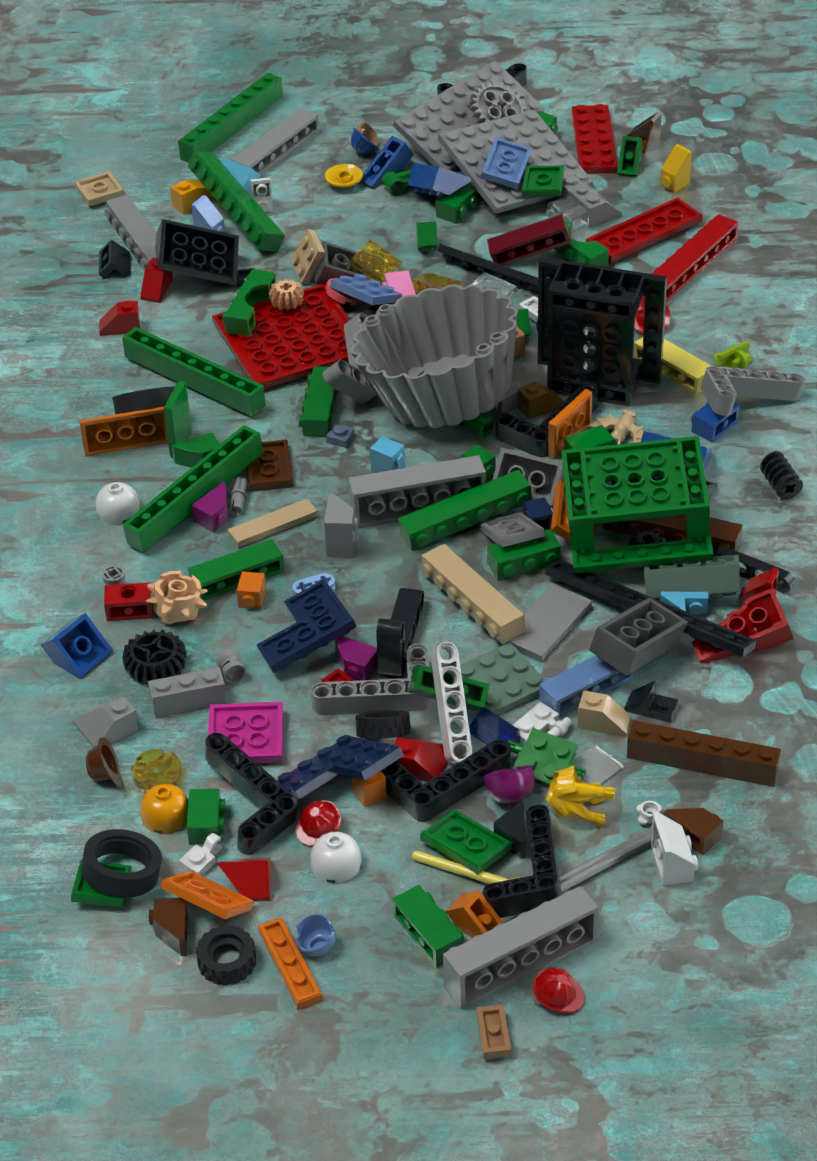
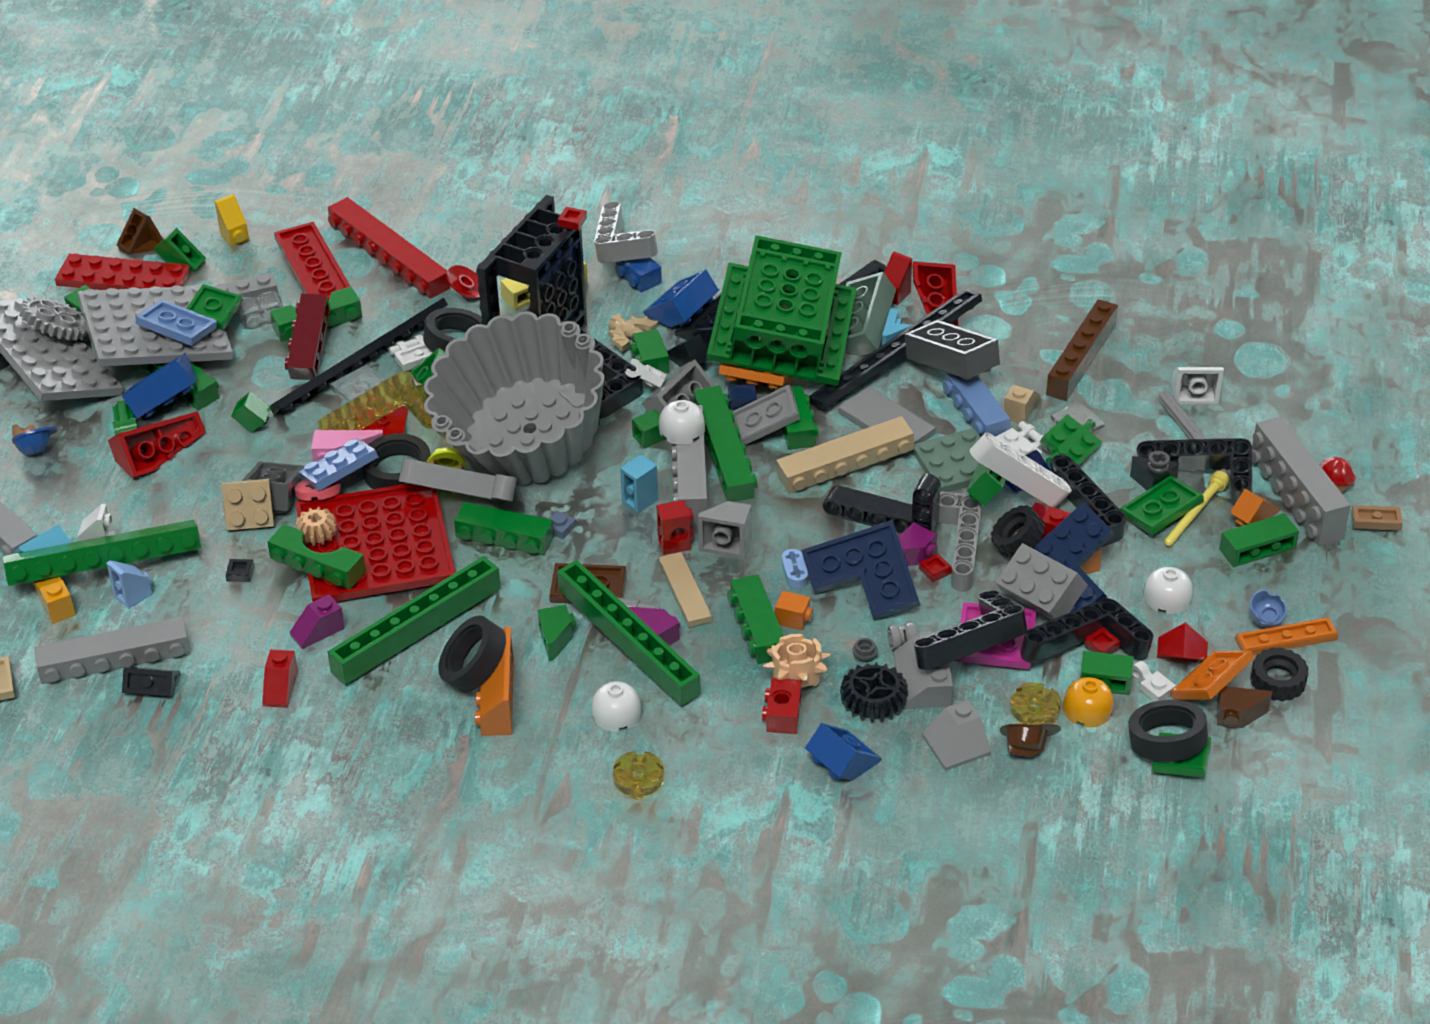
camera: 80 degrees left, 0 degrees up
light grey wheel [102,565,126,589] -> none
red slope [140,257,173,303] -> none
black slope [155,219,239,285] -> none
green tile [164,381,192,458] -> none
red piece [295,800,342,847] -> none
yellow dish [325,164,363,187] -> none
clear yellow plate [349,239,402,285] -> none
blue slope [360,136,413,189] -> none
magenta cylinder [484,765,535,807] -> none
yellow piece [546,765,615,827] -> none
orange tile [548,389,592,459] -> none
black slope [624,681,678,723] -> none
white plate [637,801,662,825] -> none
reddish brown slope [663,808,724,855] -> none
black piece [760,451,803,499] -> none
none -> red wedge [108,411,205,478]
none -> magenta slope [290,594,345,649]
none -> red plate [558,207,587,231]
none -> clear yellow plate [613,751,664,800]
none -> white plate [625,359,667,388]
none -> red brick [656,500,694,555]
none -> white cylinder [659,400,705,445]
none -> dark grey plate [853,638,877,661]
none -> black beam [914,590,1028,670]
none -> light grey brick [995,543,1088,620]
none -> red plate [1084,627,1120,654]
none -> dark grey bush [1148,451,1170,473]

